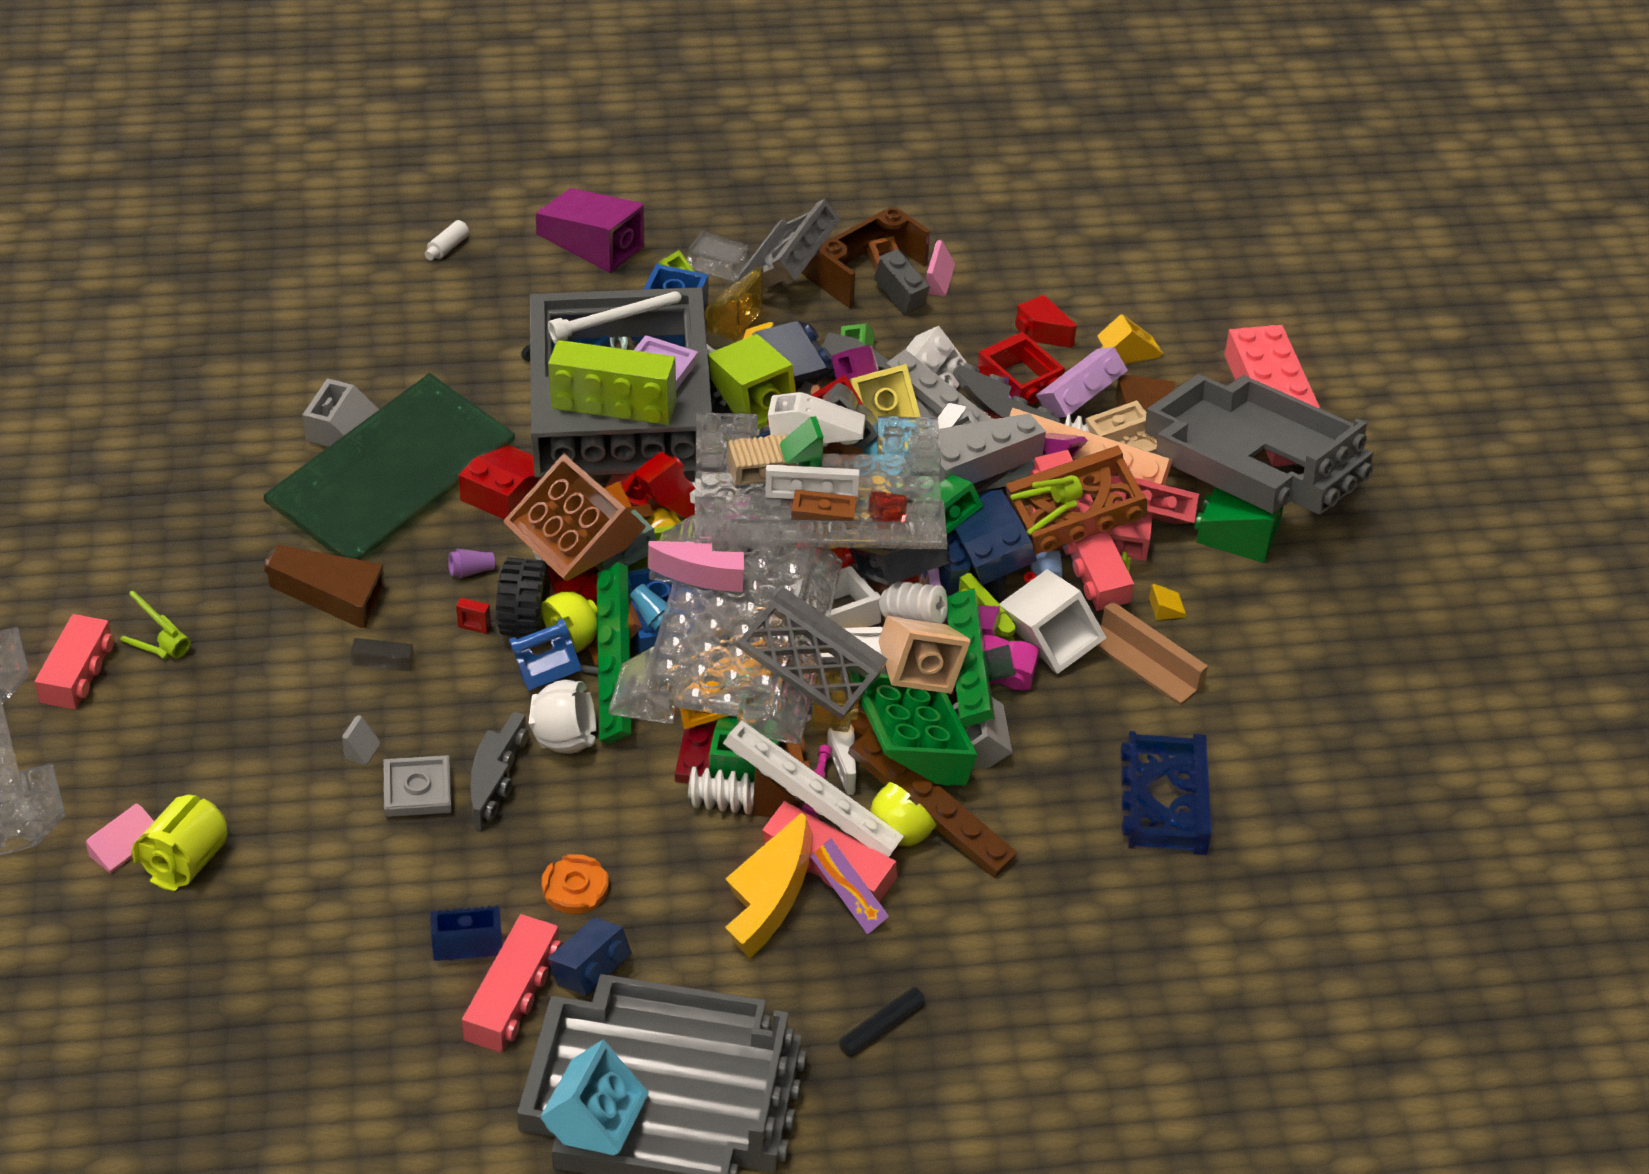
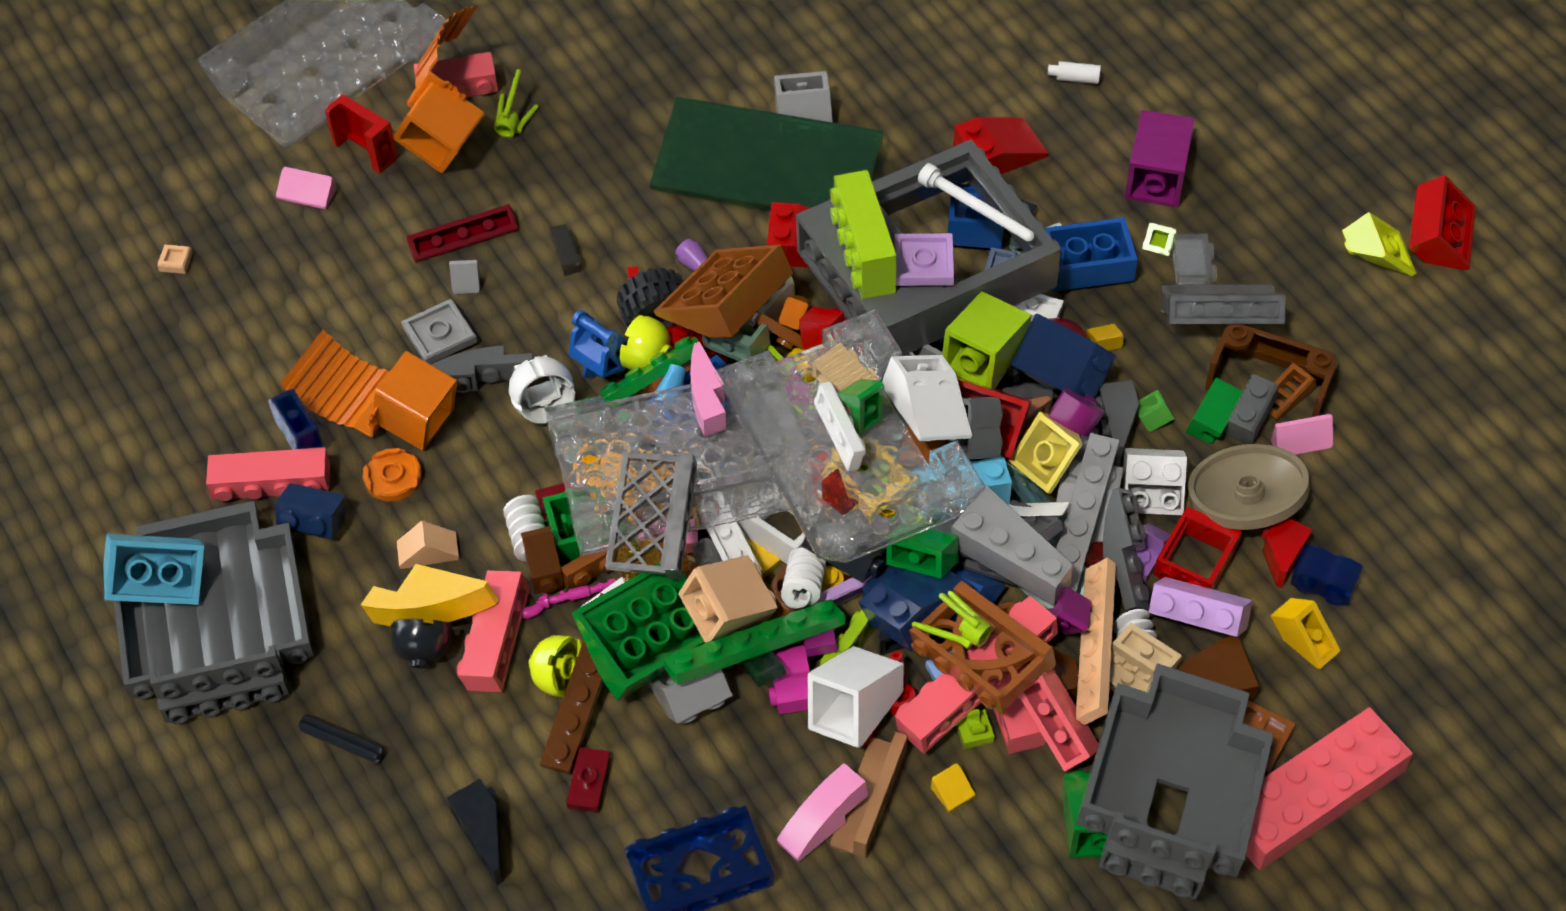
camera: 70 degrees right, 10 degrees up
neon yellow cylinder [131,794,228,891] -> none
reddish brown slope [264,544,385,628] -> none
clear yellow slope [705,266,763,341] -> none
white plate [723,720,904,857] -> none
dark orange plate [791,489,857,527] -> none
medium lavender sticker [810,838,889,935] -> none
none -> light nougat tile [157,244,193,274]
none -> orange piece [280,329,458,451]
none -> red panel [325,94,398,174]
none -> black cylinder [390,619,452,668]
none -> orange piece [393,5,485,173]
none -> light nougat slope [397,521,459,569]
none -> dark red slope [406,204,519,262]
none -> black slope [446,779,503,885]
none -> dark red plate [566,747,611,813]
none -> bright pink slope [777,763,868,862]
none -> red slope [953,117,1049,175]
none -> green hinge [1185,377,1243,444]
none -> dark tan dish [1188,444,1310,530]
none -> clear blue brick [1290,545,1363,606]
none -> neon yellow slope [1342,212,1417,276]
none -> red slope [1409,175,1476,270]

